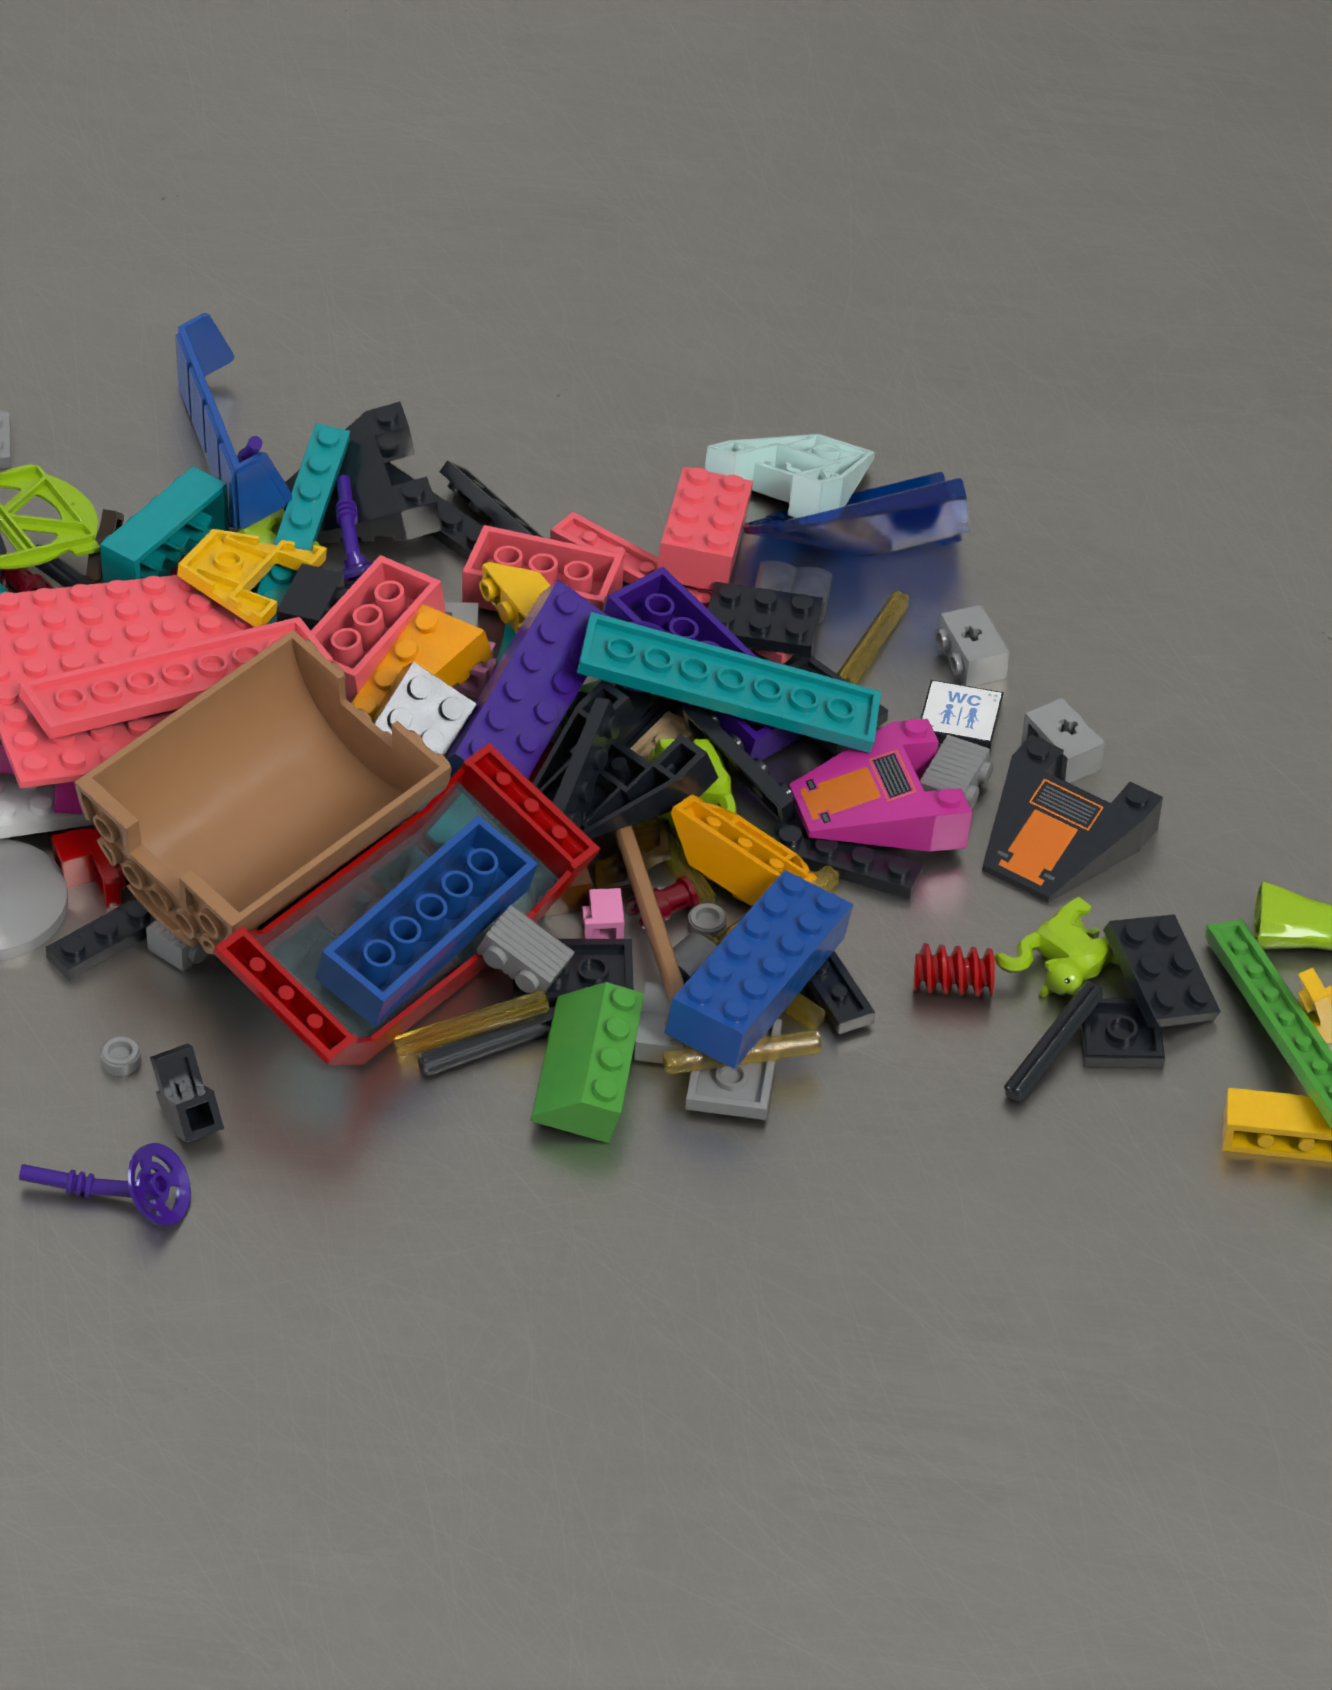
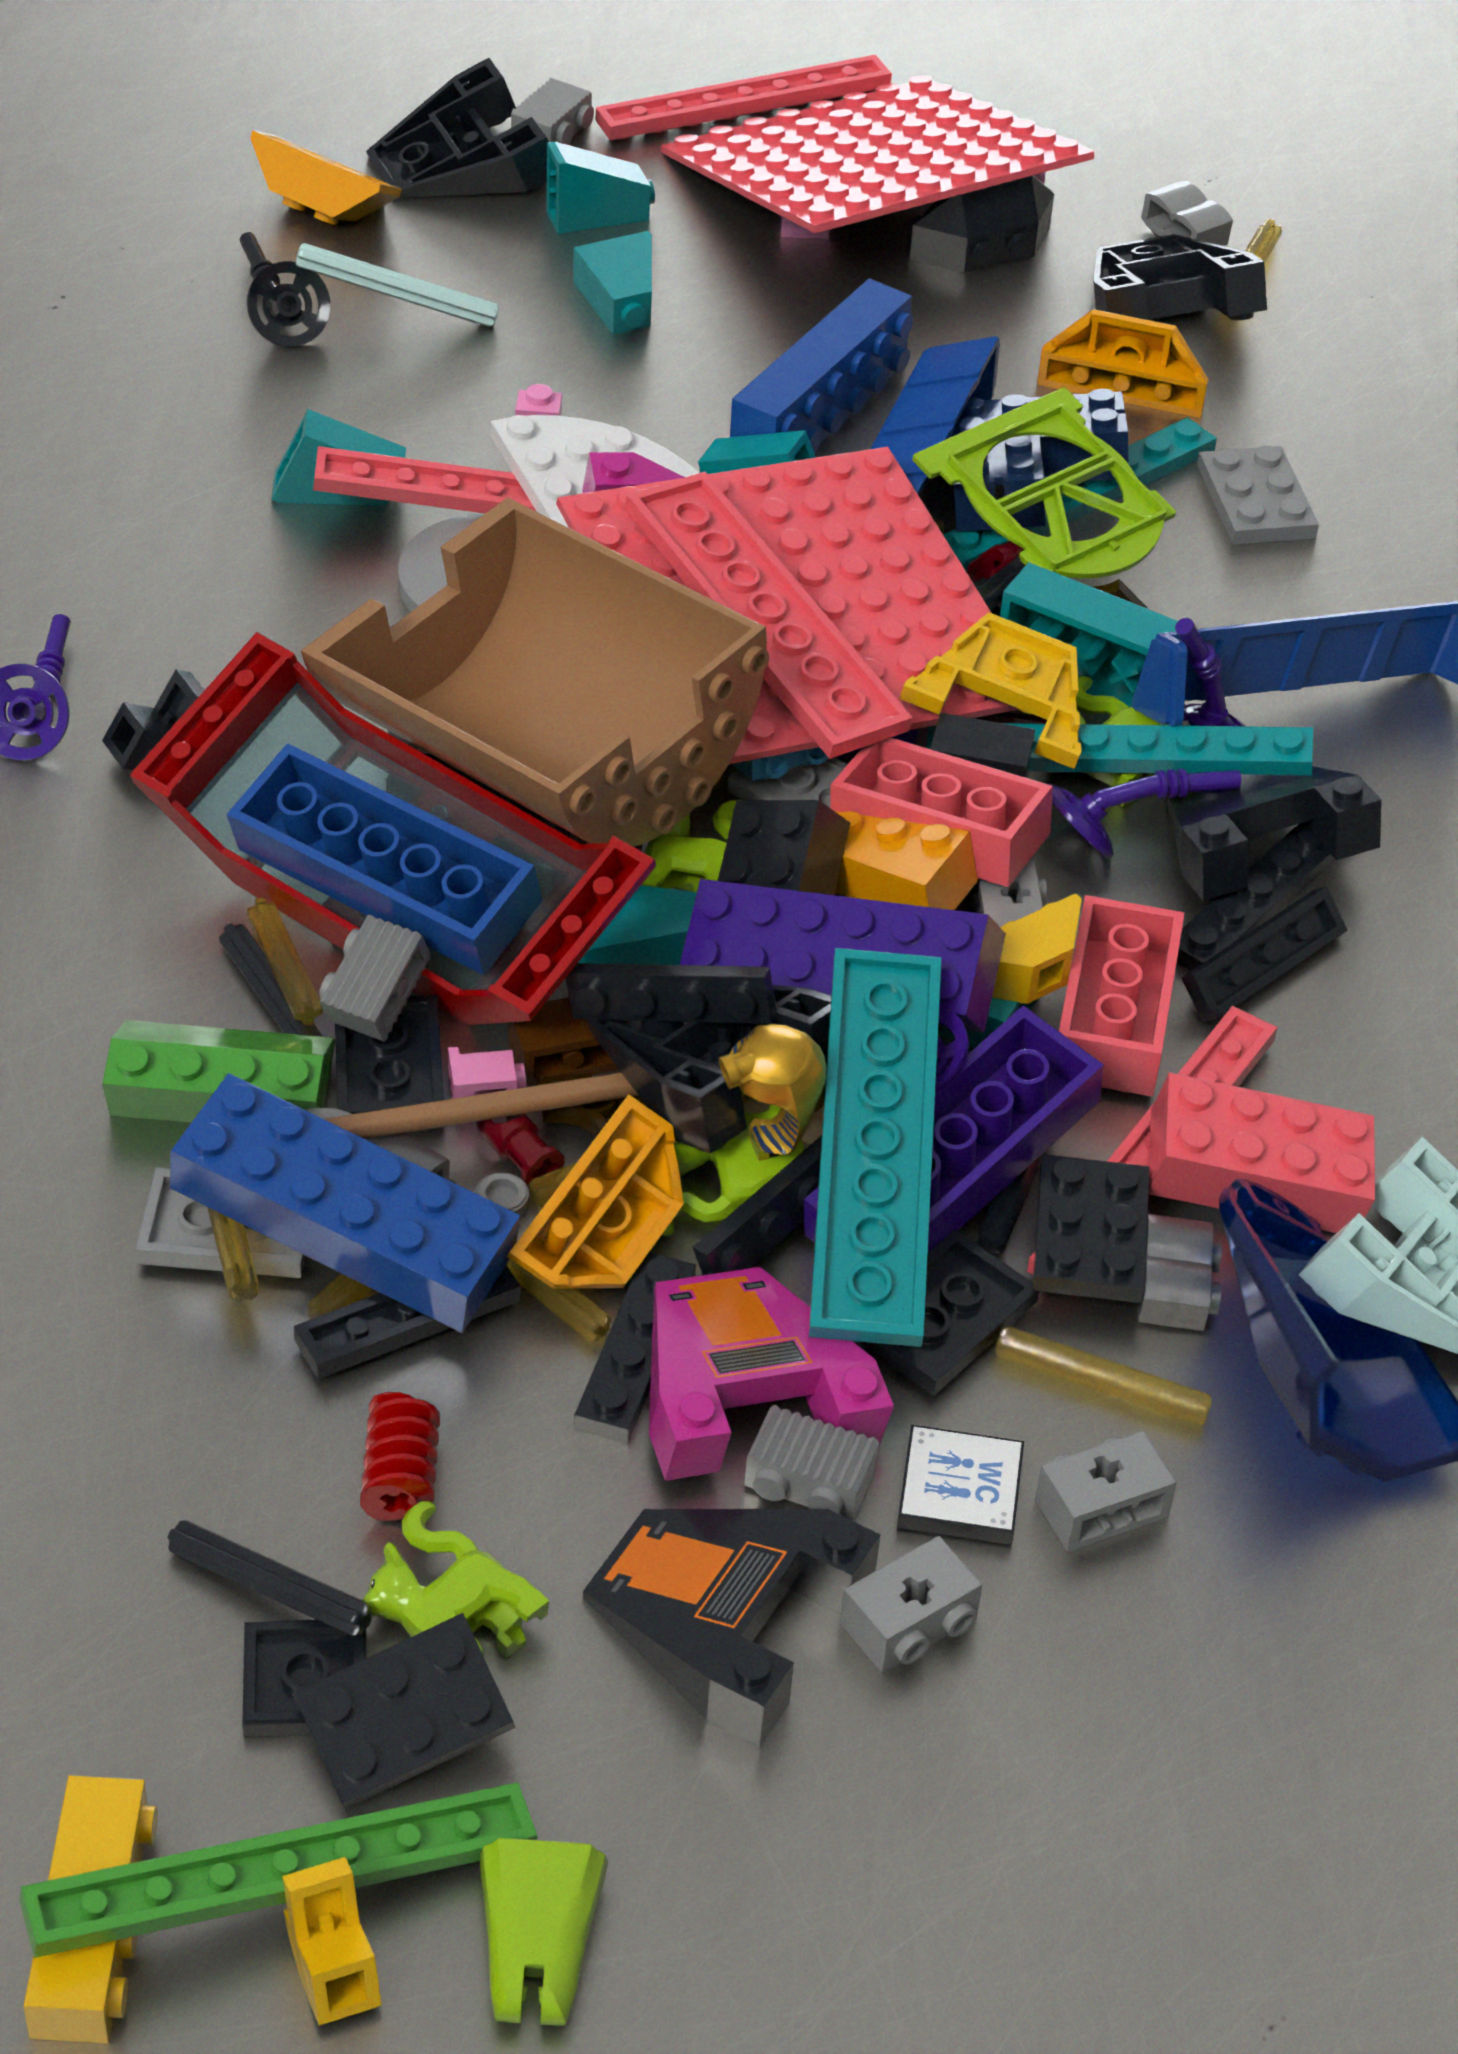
camera: 85 degrees right, 0 degrees up
none -> pearl gold piece [719,1024,827,1161]

